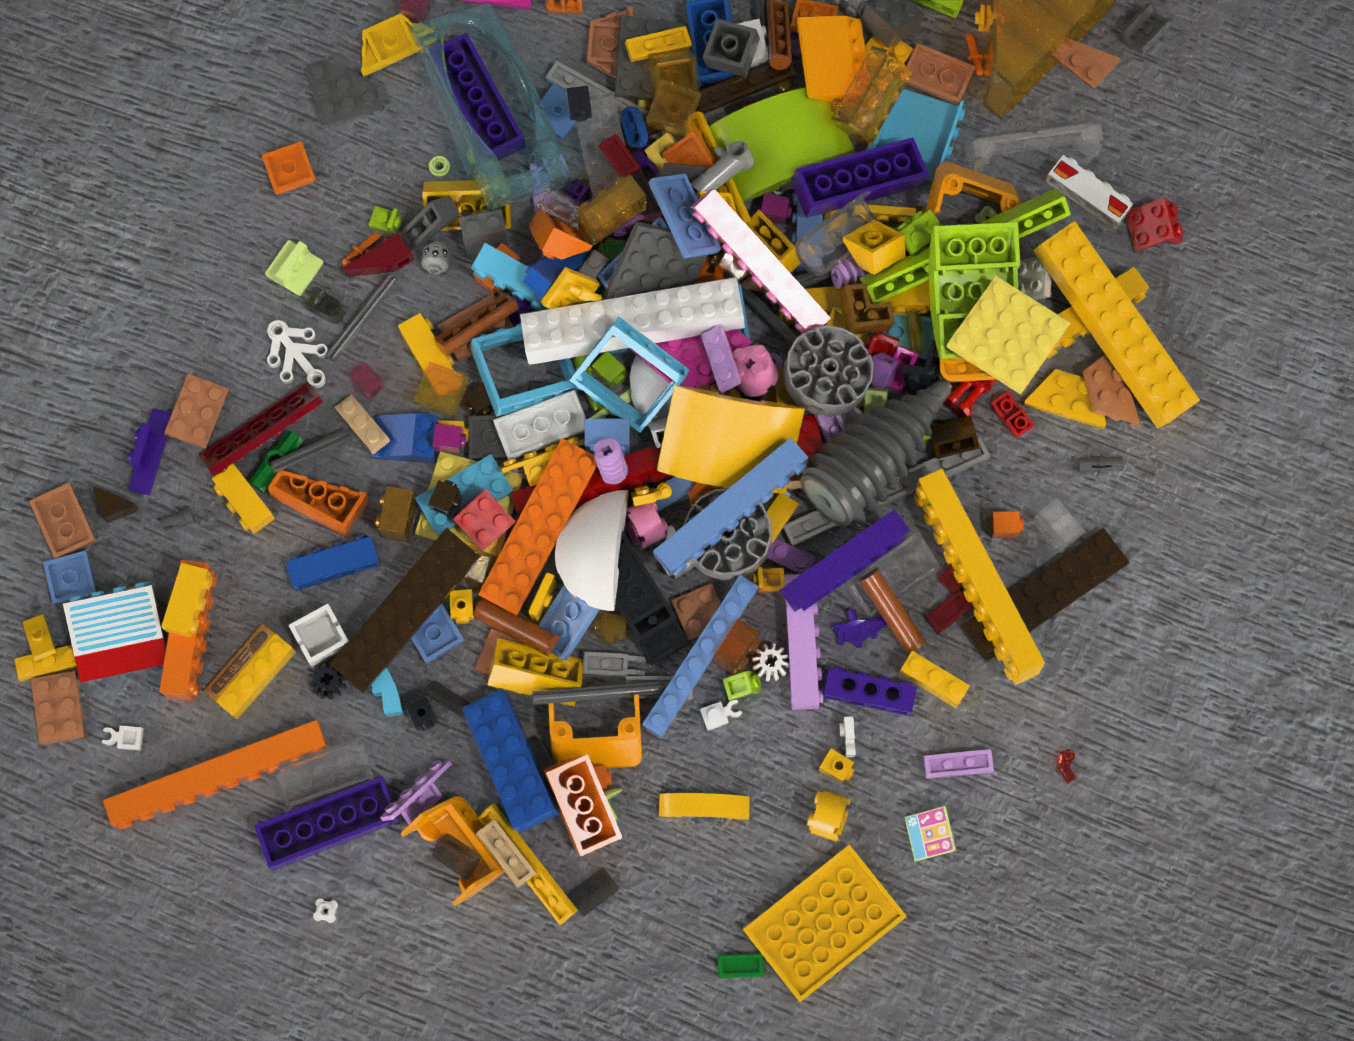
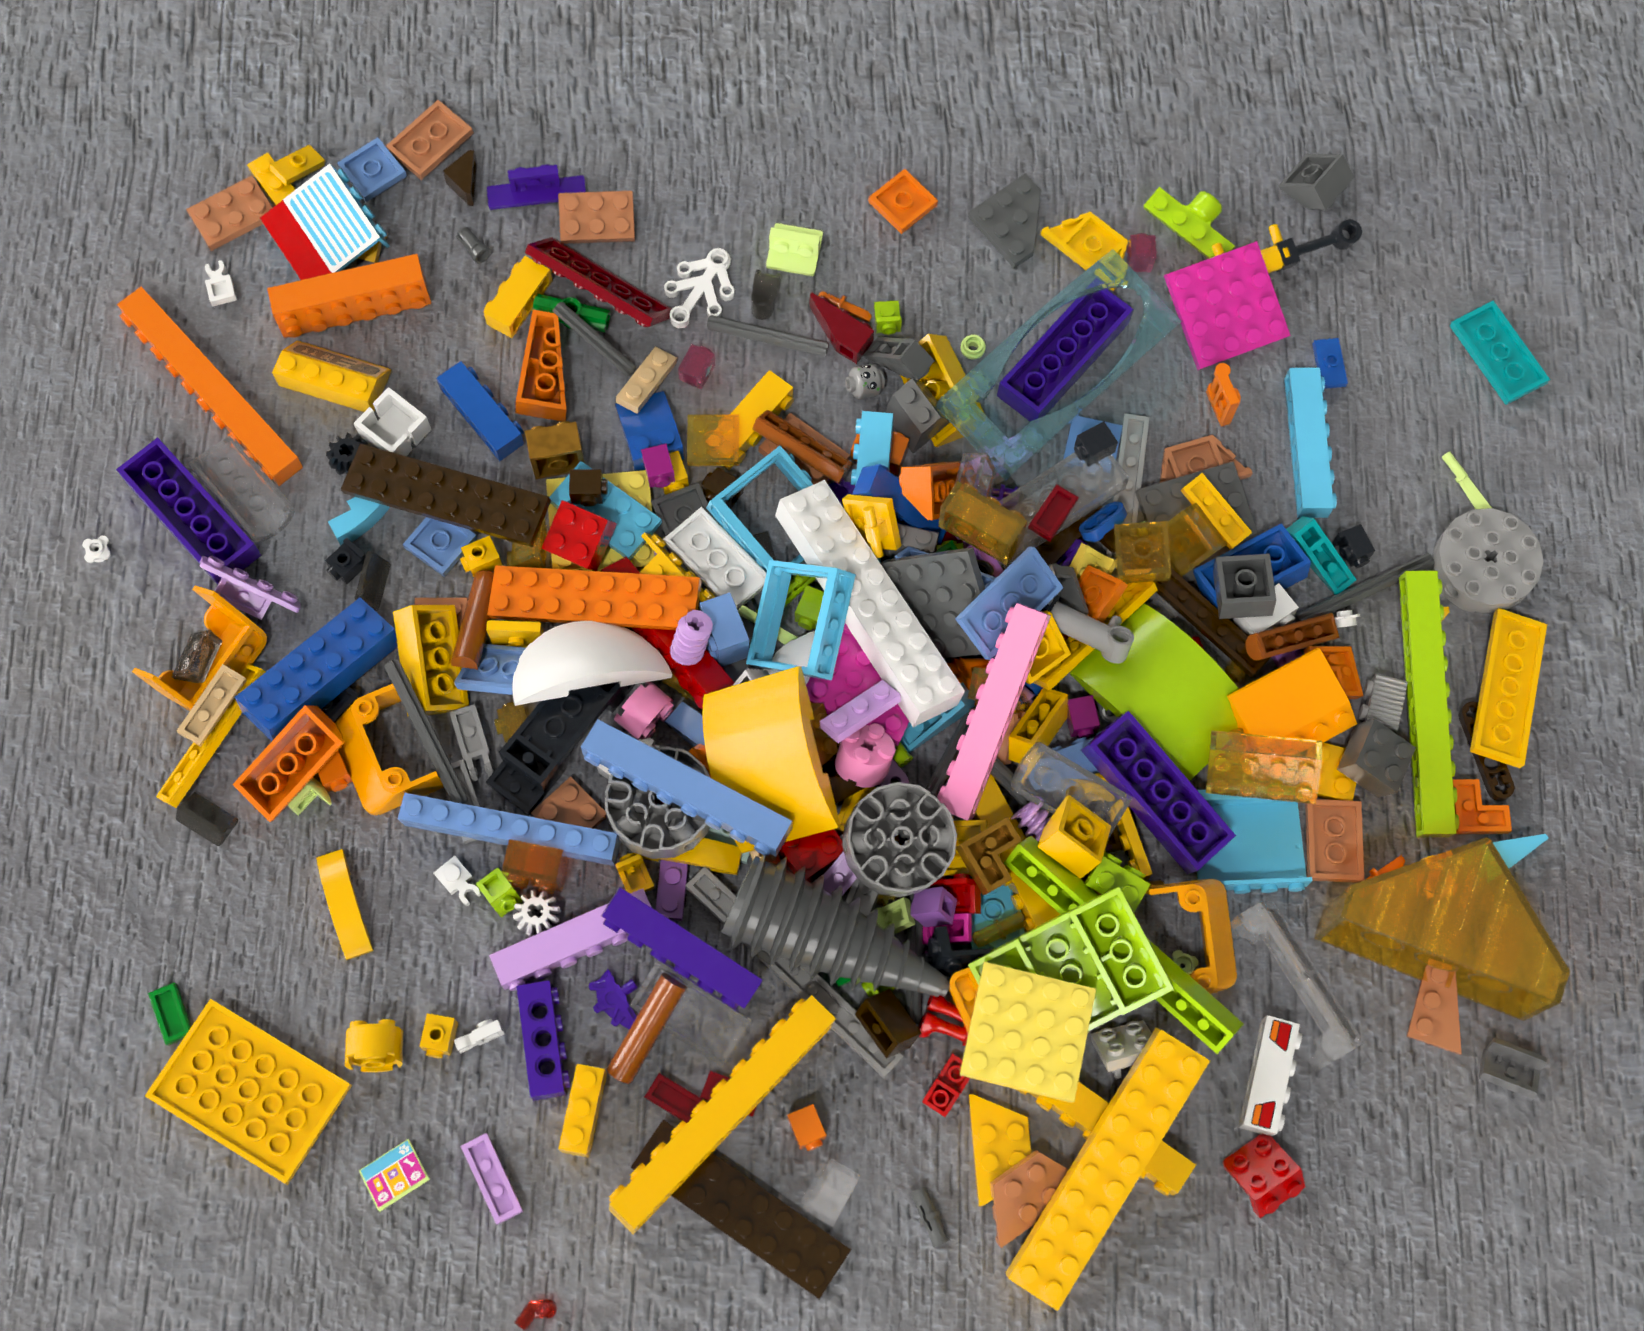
camera: 65 degrees right, 5 degrees down
yellow brick [161,563,213,638] -> none
yellow plate [630,482,672,506] -> none

